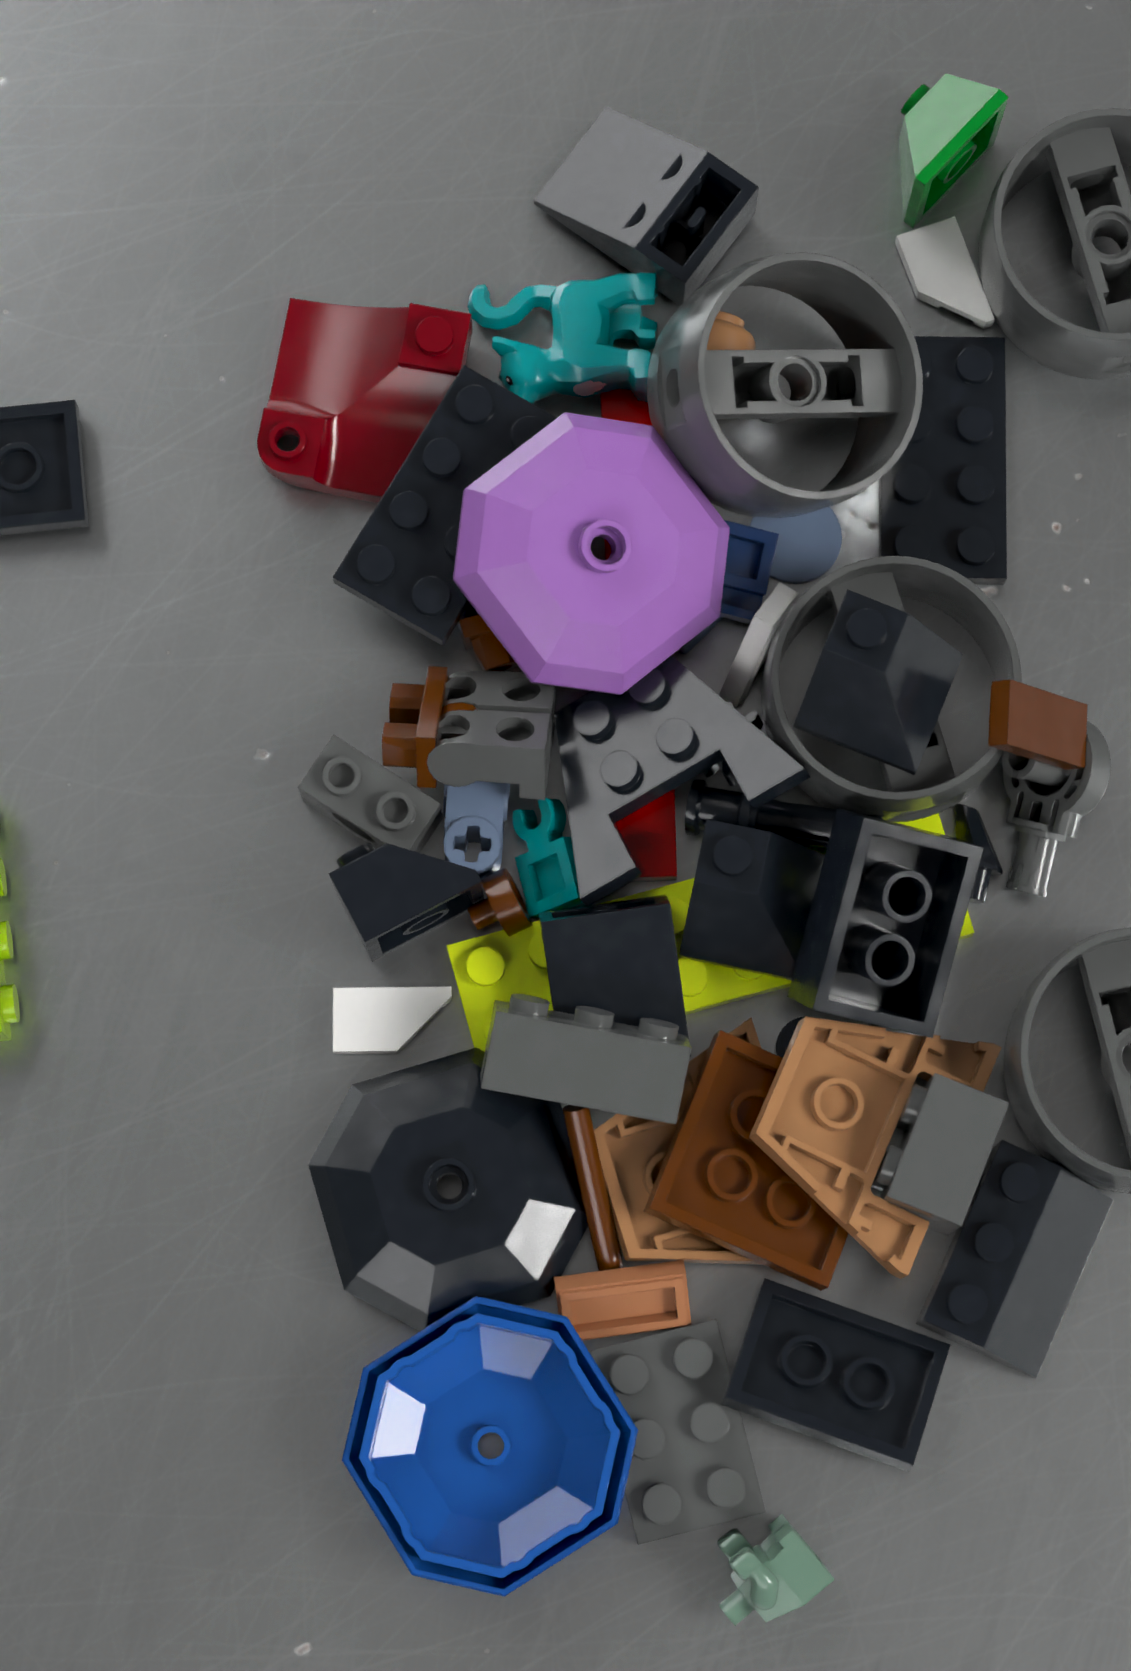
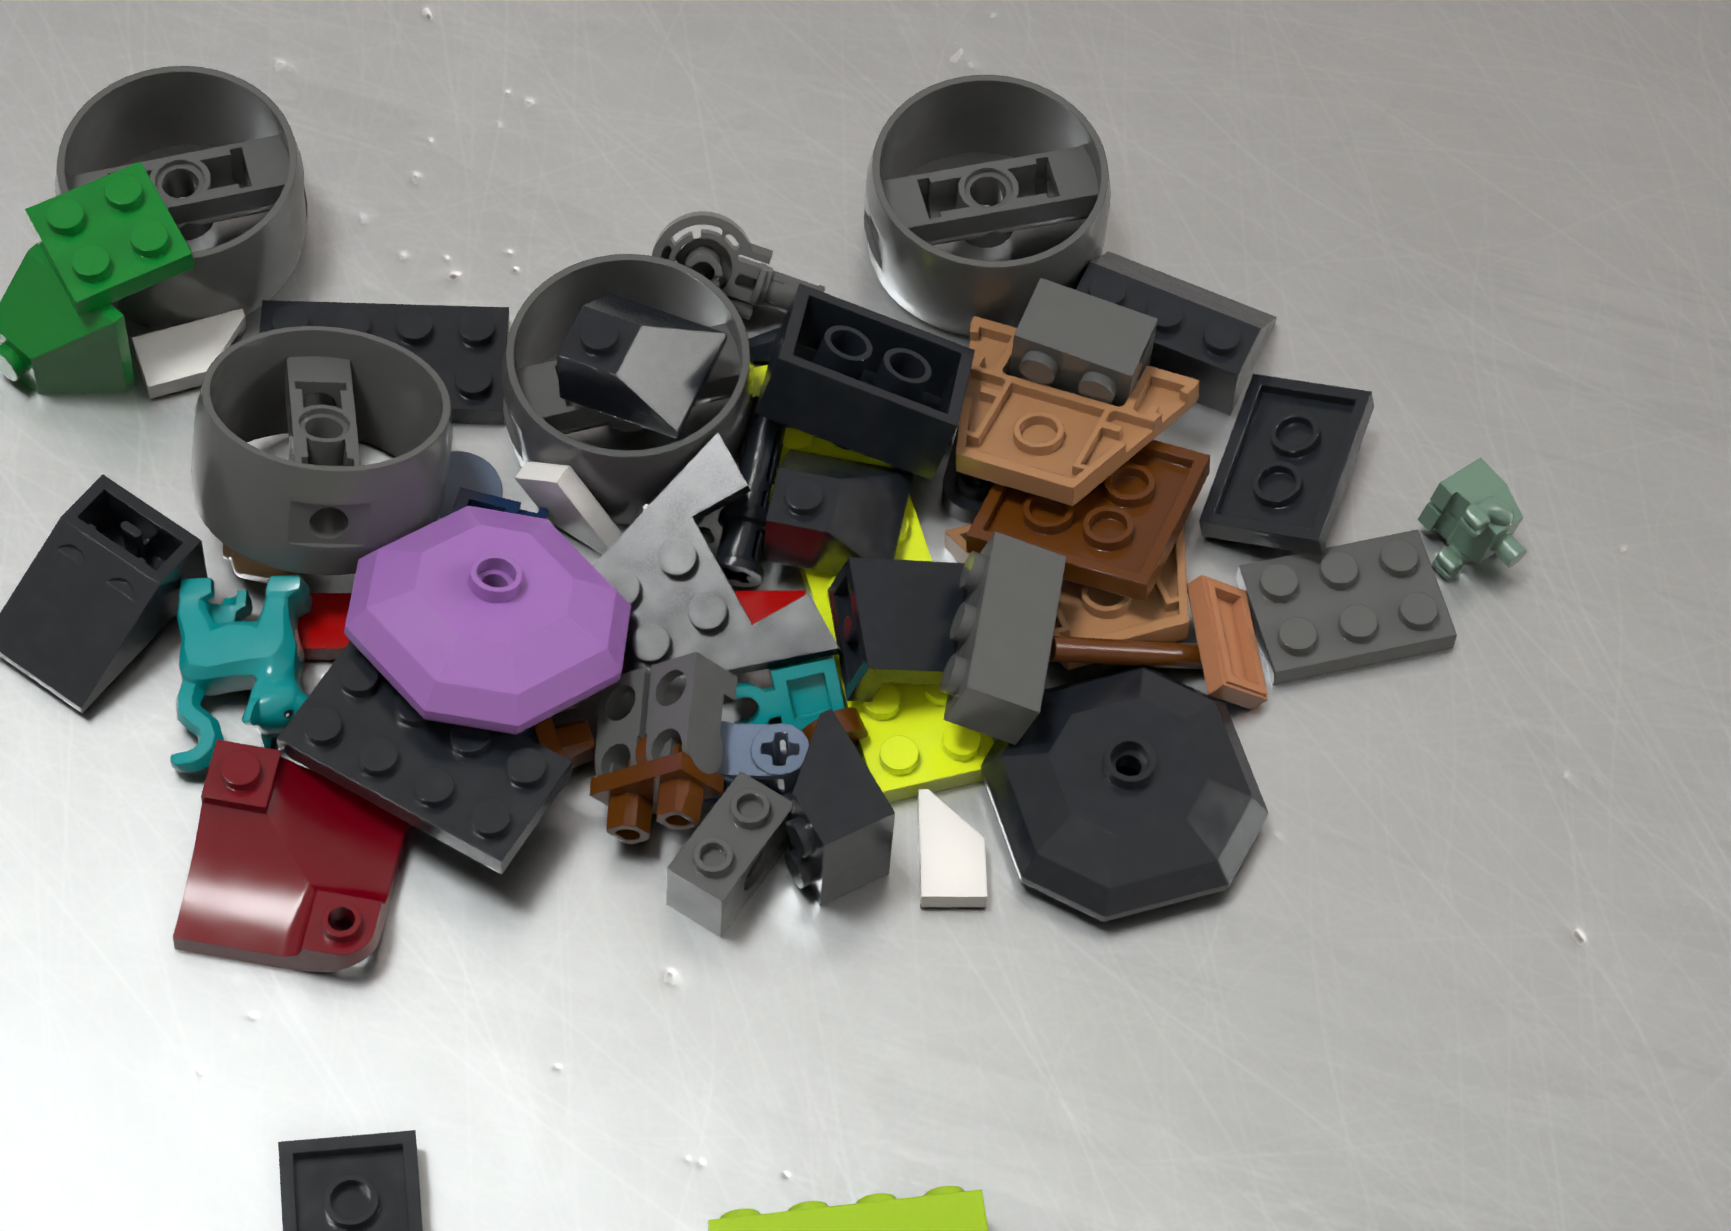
camera: 95 degrees left, 20 degrees down
blue rock [342,1296,638,1597] -> none
reddish brown tile [988,679,1088,770] -> none
none -> green plate [25,161,195,316]

